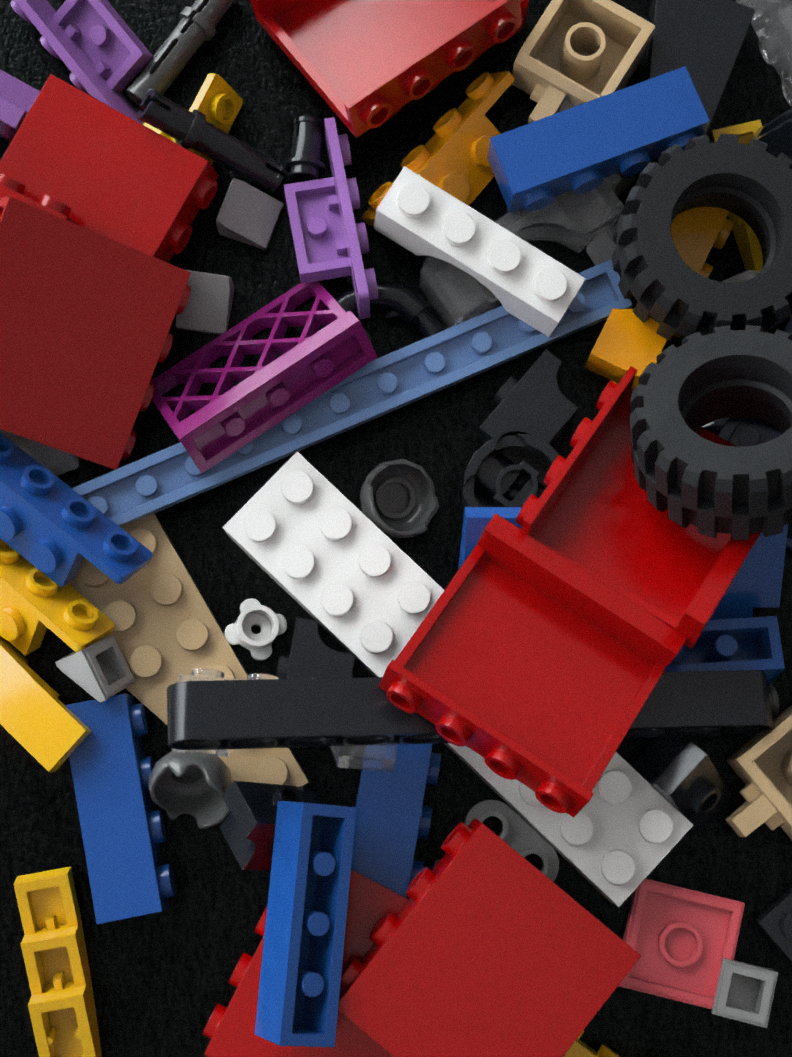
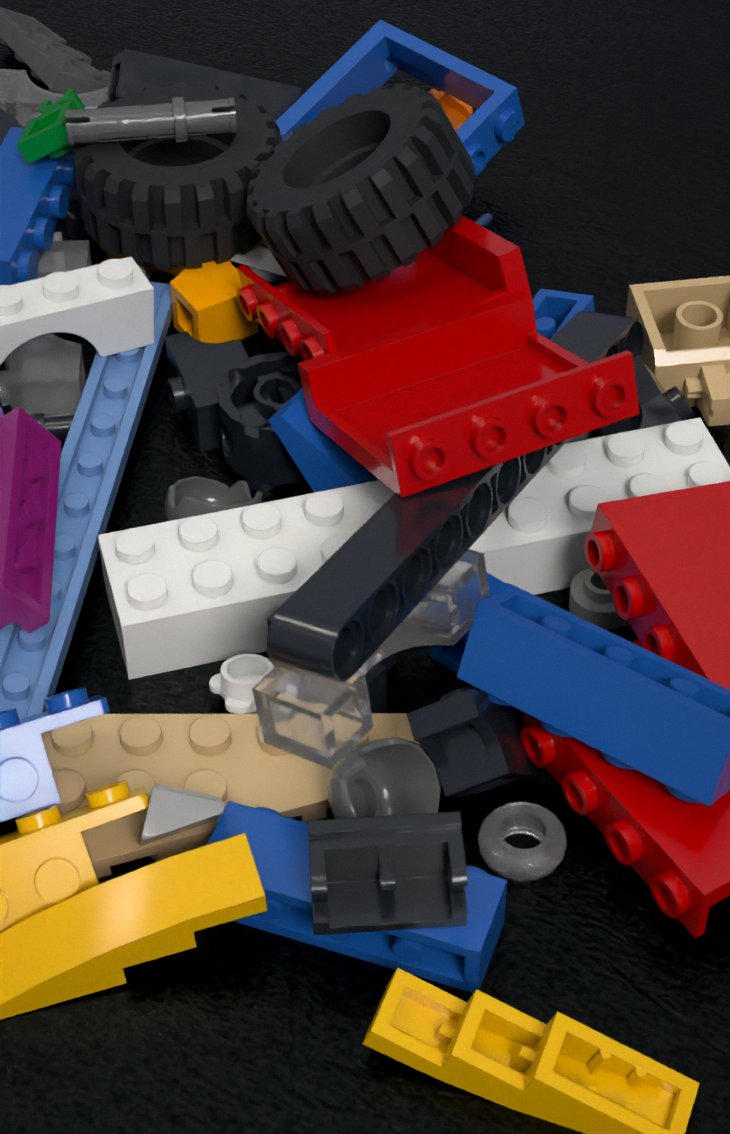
camera: 60 degrees left, 35 degrees down
none -> green plate [16,87,85,164]
none -> dark grey pin [65,96,237,146]
none -> black hinge [307,811,468,935]
none -> clear piece [478,801,567,881]

